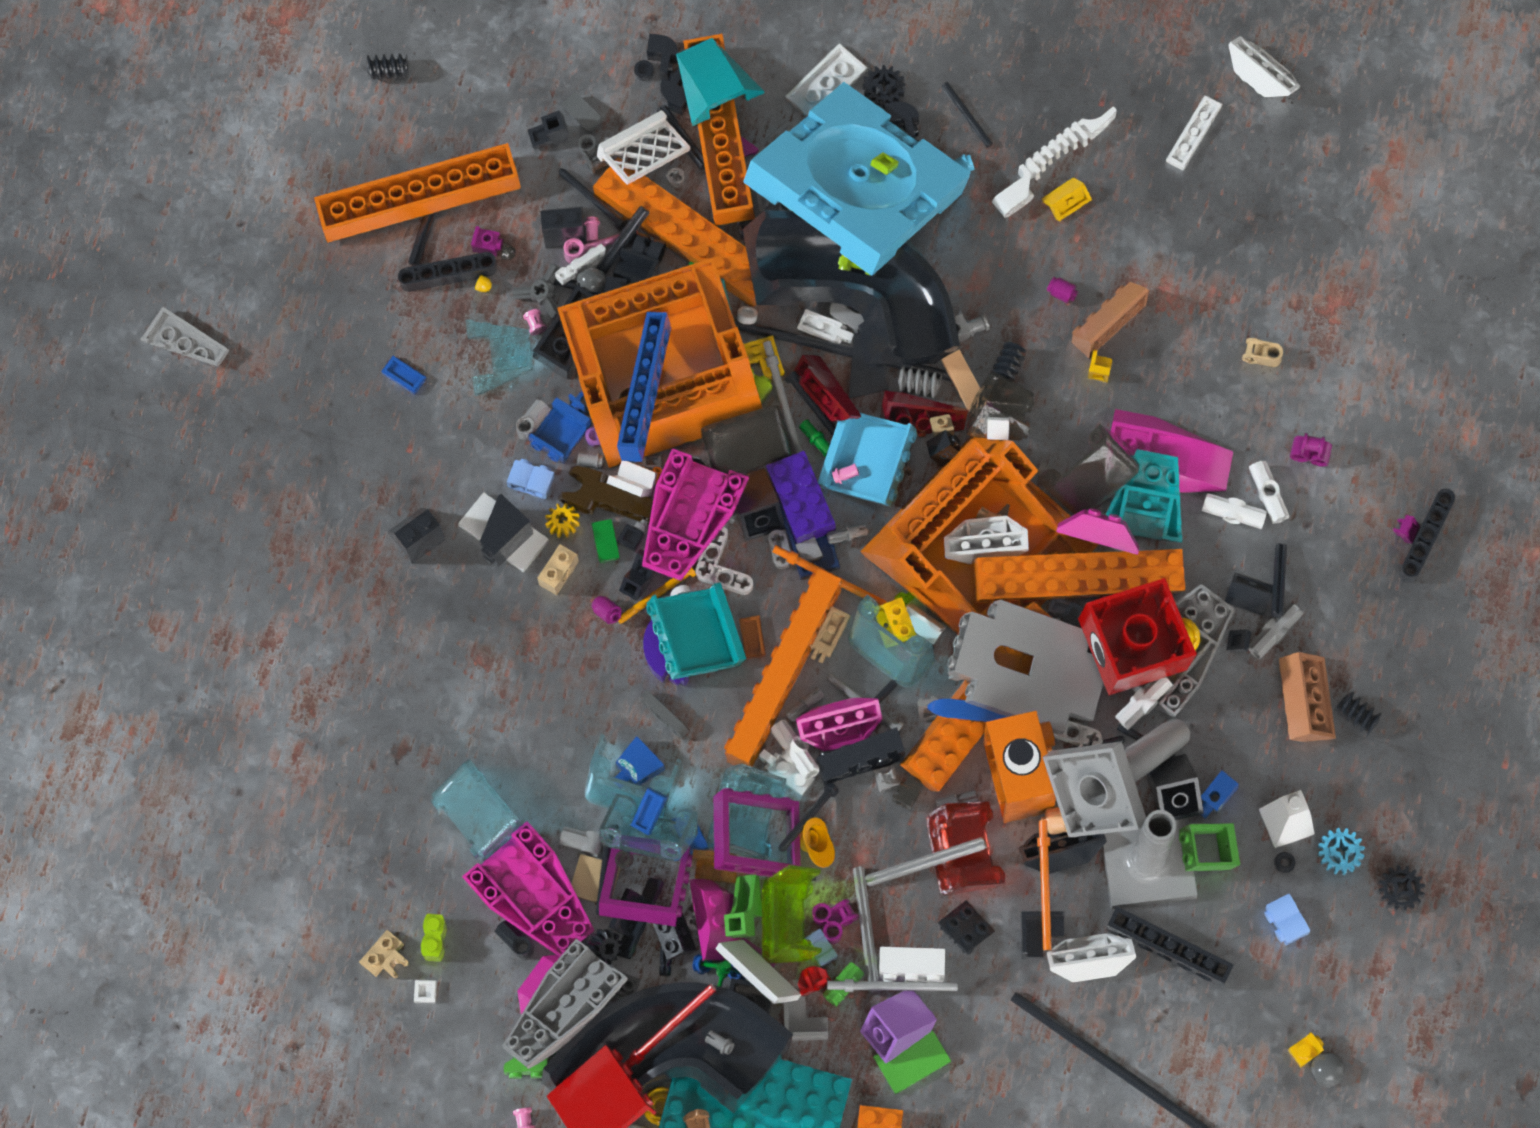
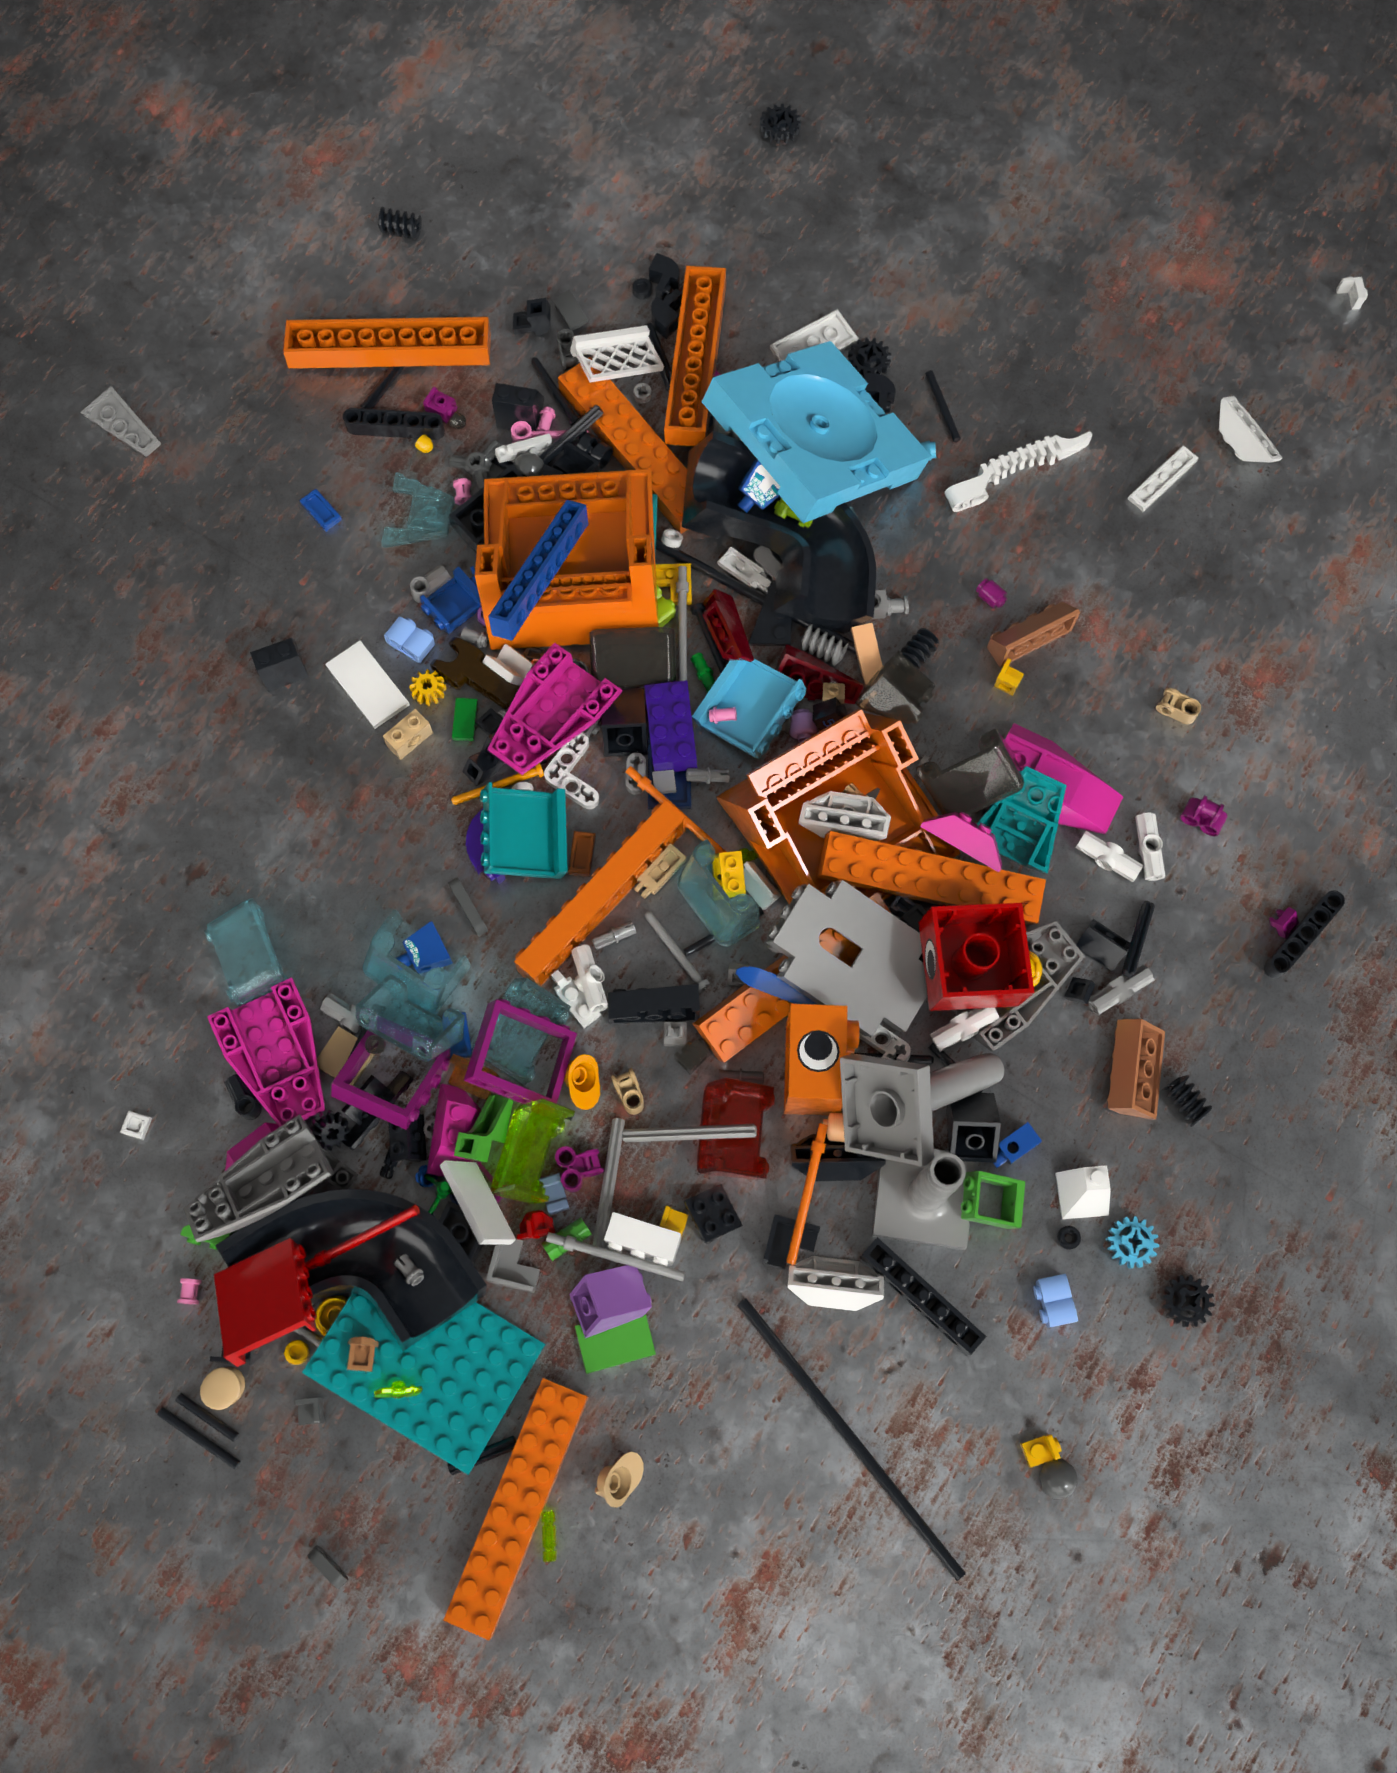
camera: 10 degrees right, 0 degrees up
tan plate [359,930,409,979] -> none
lime brick [421,914,447,962] -> none
black slope [480,494,534,567] -> none
magenta brick [591,596,622,624] -> none
blue tile [630,787,668,835] -> none
teal wedge [676,38,765,126] -> none
black bar [778,783,839,852] -> none
dark pink wedge [796,698,882,752] -> none
lime tile [870,152,899,175] -> none
white tile [987,417,1009,440] -> none
yellow panel [1042,178,1092,221] -> none
none -> tan piece [610,1068,644,1115]
none -> yellow panel [659,1205,689,1238]
none -> torso [738,459,780,513]
none -> lavender head [790,709,817,742]

